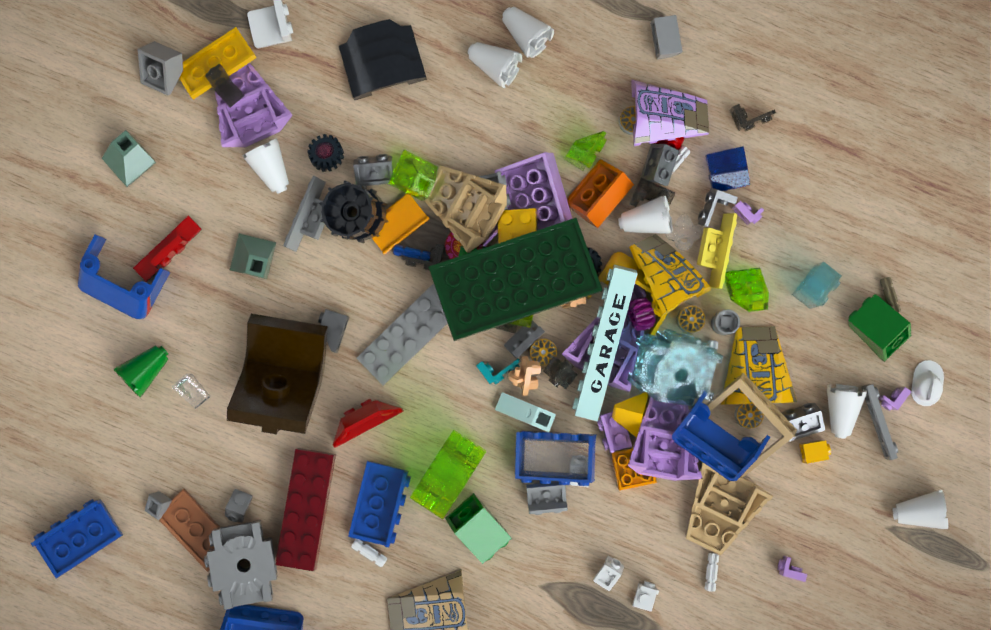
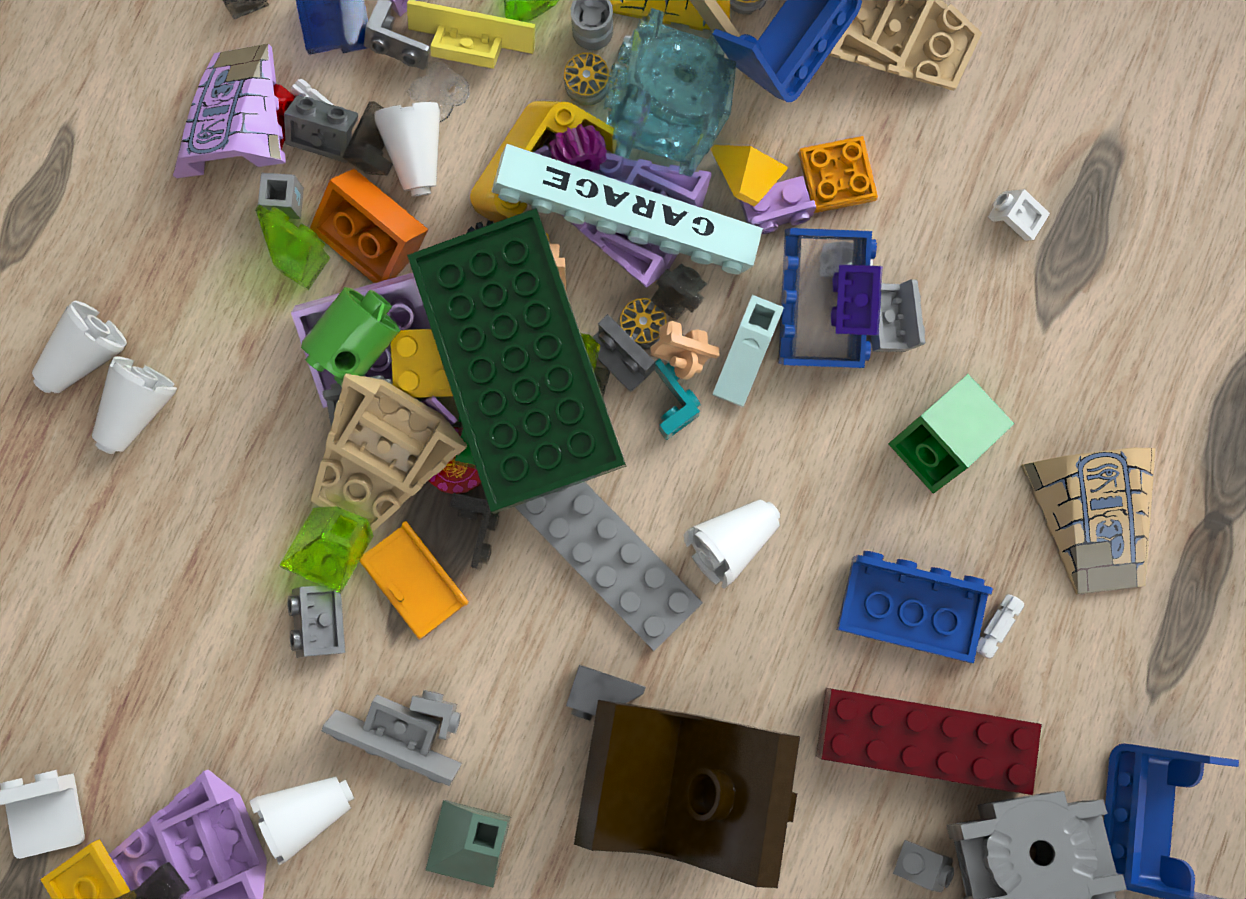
camera: 85 degrees left, 5 degrees down
black wheel [307,134,344,172] -> none
black piece [319,181,388,244] -> none
red wedge [333,399,404,448] -> none
black slope [339,19,427,101] -> none
blue axle [393,245,431,262] -> none
clear neon green piece [410,430,486,519] -> none
wheel [619,106,636,135] -> none
lavender wedge [628,394,702,481] -> none
yellow wedge [629,234,711,316] -> none
white bracket [632,581,659,612] -> none
light grey brick [650,15,683,60] -> none
white axle [705,553,719,592] -> none
none -> light grey brick [258,173,304,219]
none -> bright green cylinder [301,287,400,386]
none -> light grey bracket [409,690,461,740]
none -> white cone [684,500,780,588]
none -> dark purple bracket [831,265,883,336]

